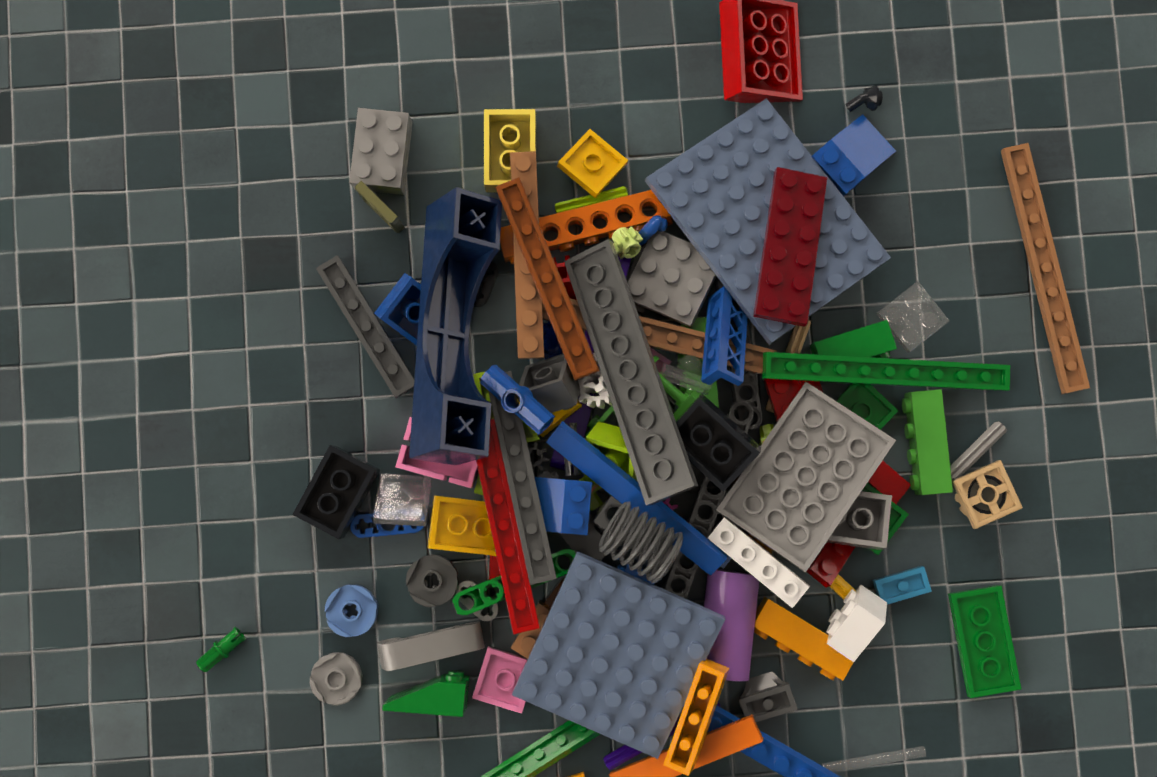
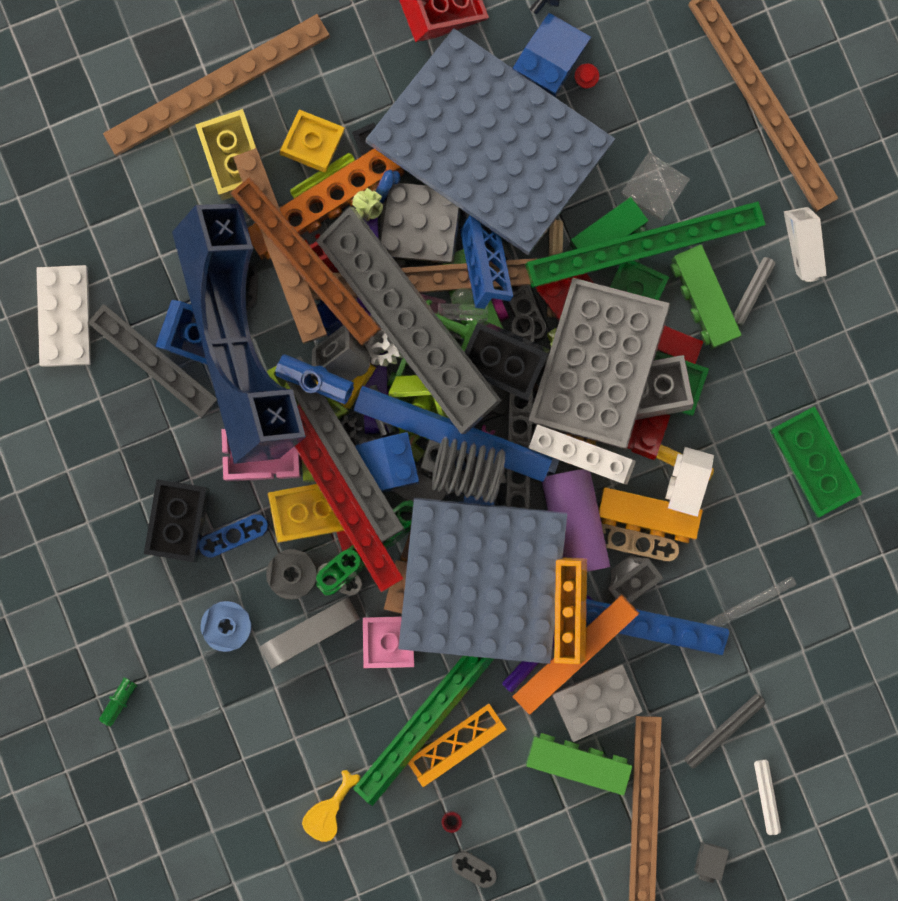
camera: 15 degrees left, 0 degrees up
light grey tile [310,652,363,706] -> none
light grey brick [349,108,413,195] -> none
olive tile [355,181,405,234] -> none
clear plate [373,474,432,526] -> none
green slope [382,670,470,717] -> none
dark red plate [753,167,827,327] -> none
dark azure plate [872,566,932,605] -> none
tan piece [952,460,1023,529] -> none
none -> white plate [37,265,91,367]
none -> medium nougat plate [103,14,330,157]
none -> black plate [352,122,376,156]
none -> dark pink tile [491,298,509,322]
none -> red plate [574,64,599,89]
none -> tan beam [601,523,679,562]
none -> white slope [784,207,827,282]

